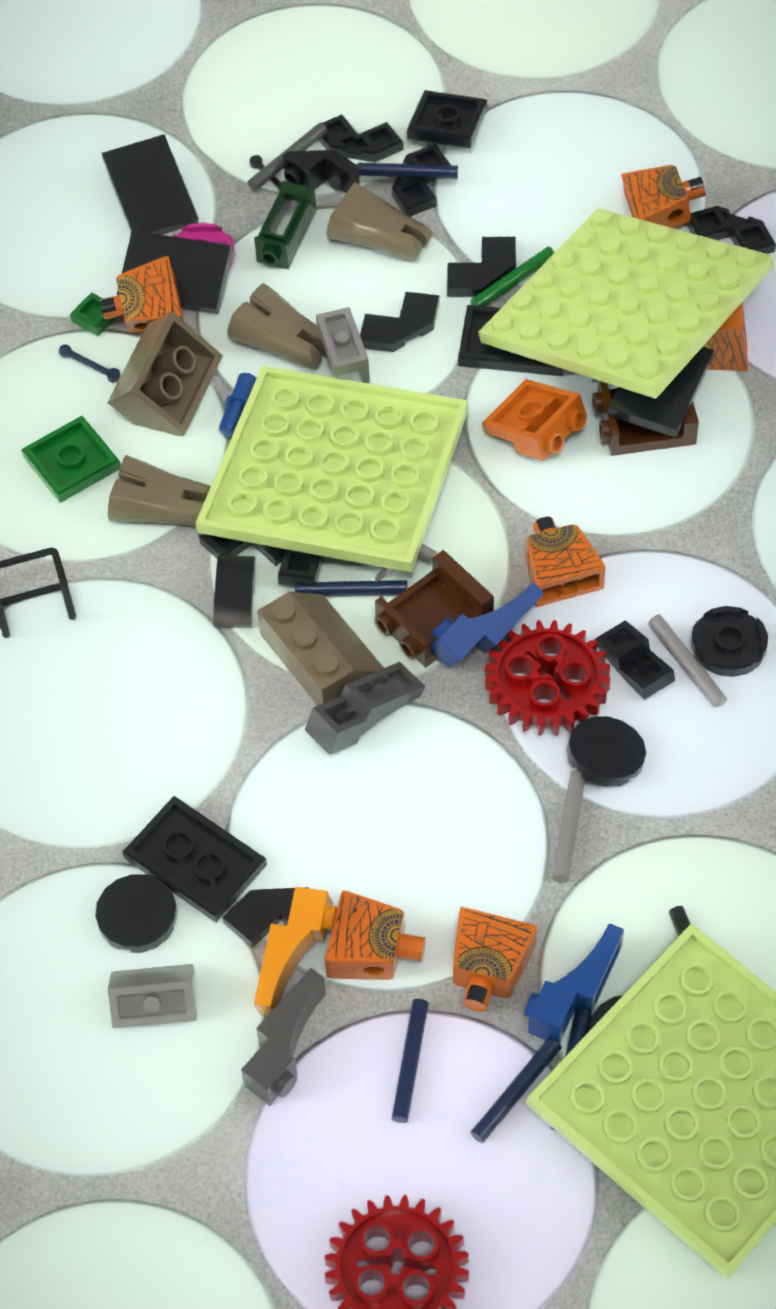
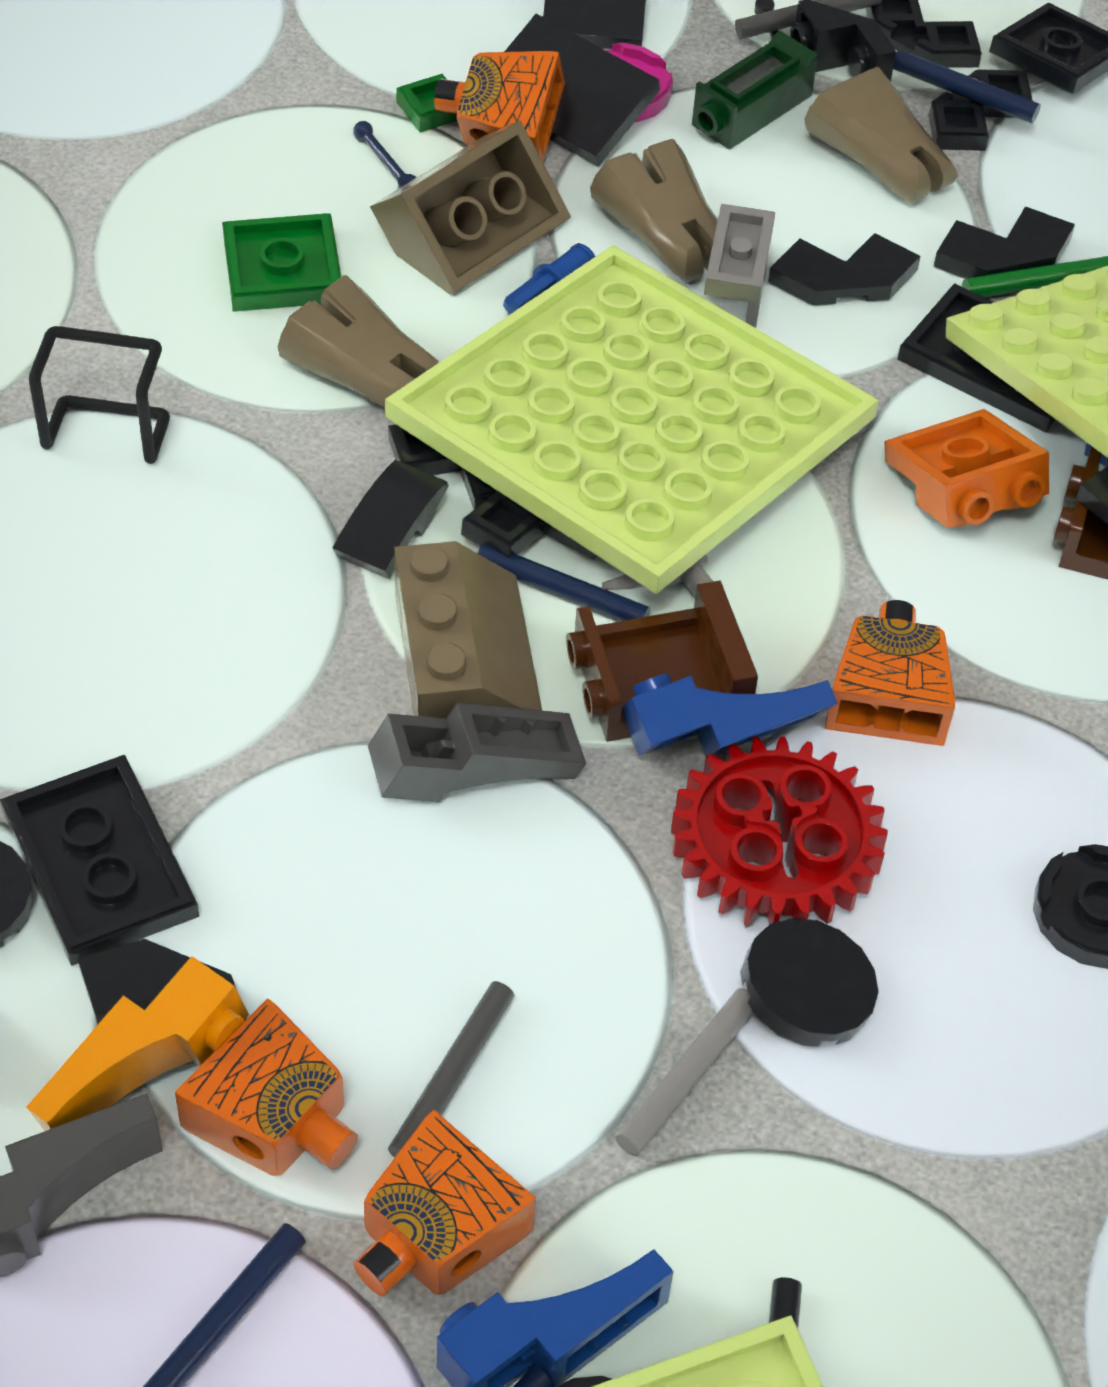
camera: 20 degrees right, 5 degrees down
black slope [595,620,675,699] -> none
light grey bar [649,614,727,708] -> none
none -> dark grey bar [388,981,515,1158]

